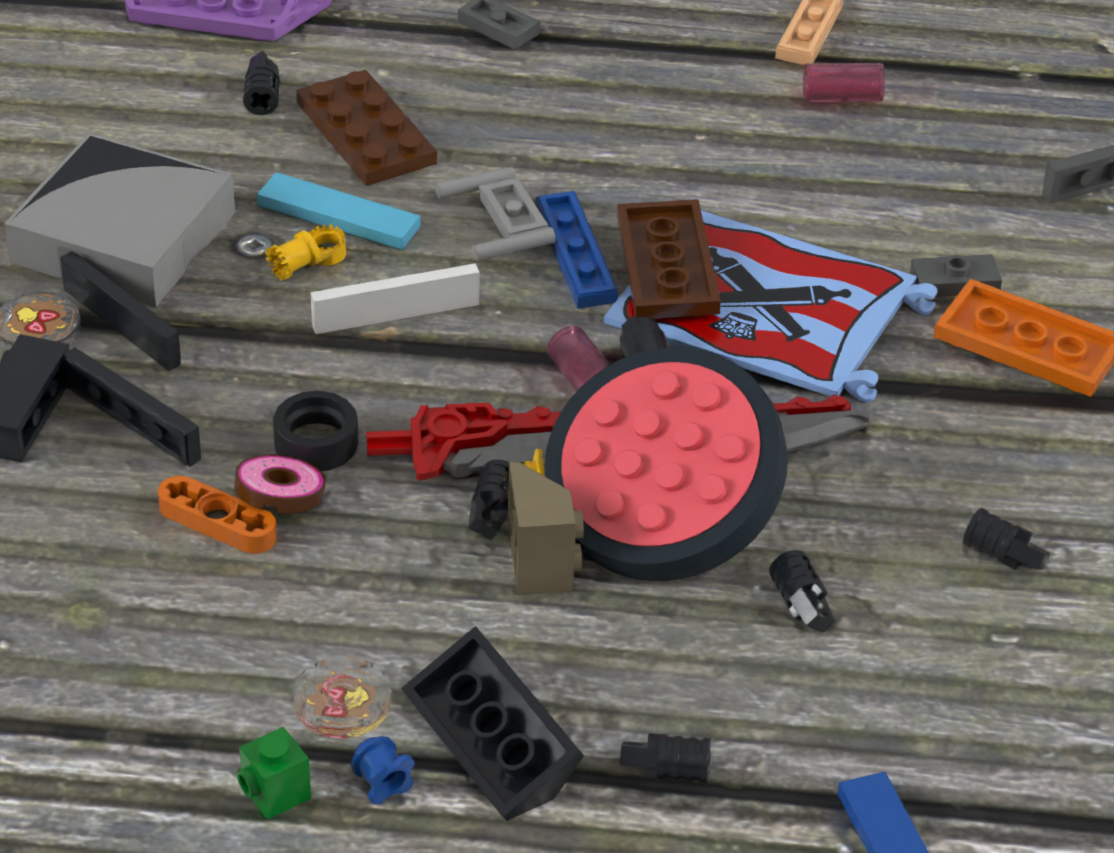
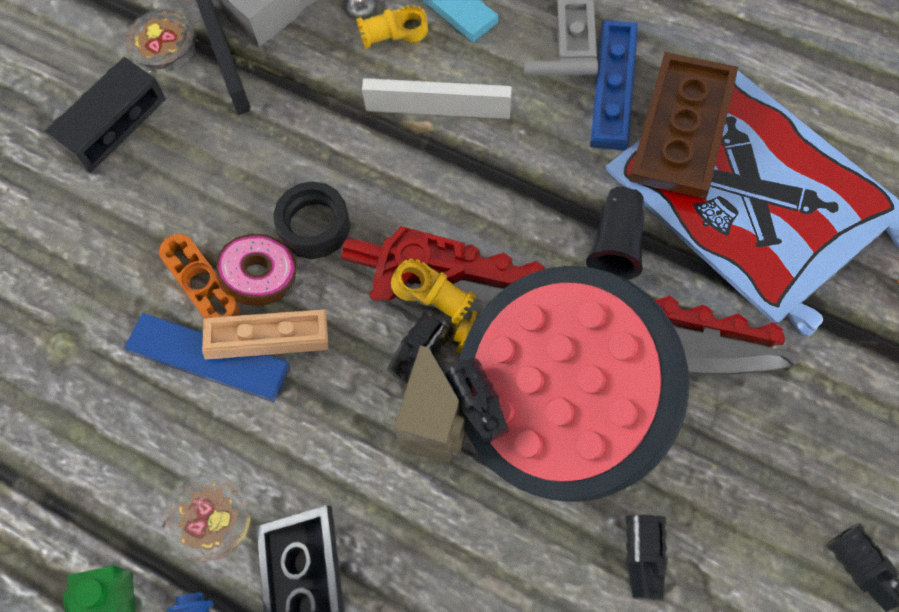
camera: 30 degrees right, 25 degrees up
black tile [63,347,201,467] -> none
clear pink pin [547,326,611,392] -> none
none -> blue tile [124,313,290,403]
none -> light nougat tile [202,309,329,360]
none -> yellow connector [391,259,476,325]
none -> black hinge [445,358,509,443]

